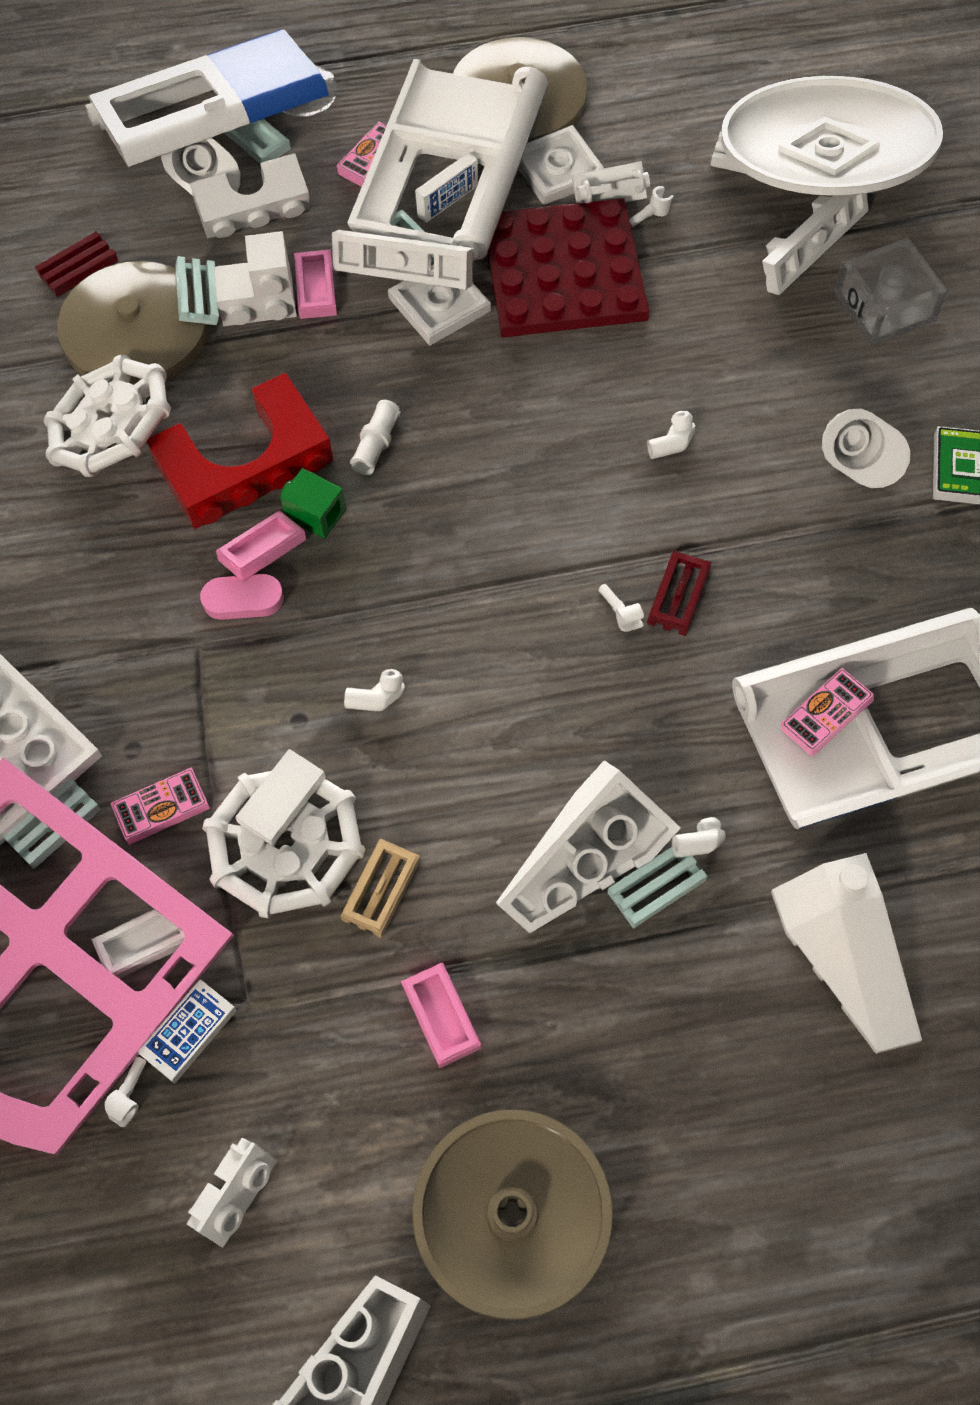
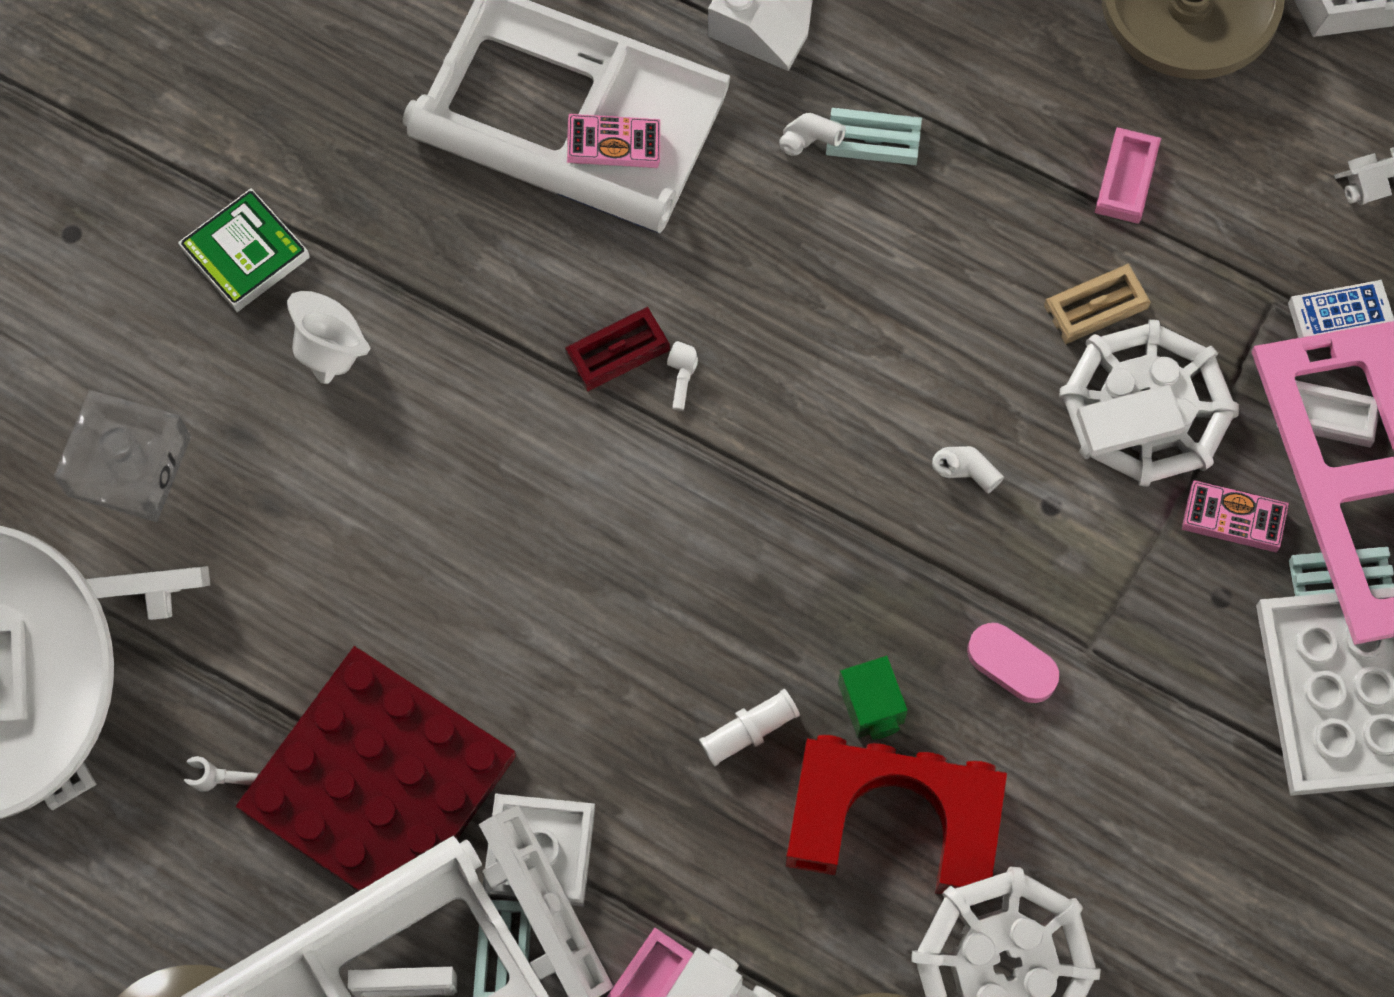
camera: 140 degrees left, 5 degrees up
bright pink tile [216,510,306,581] -> none
white wedge [496,761,681,933] -> none
white tile [518,125,604,206] -> none
white hinge [572,161,650,203] -> none
white arm [647,411,695,459] -> none

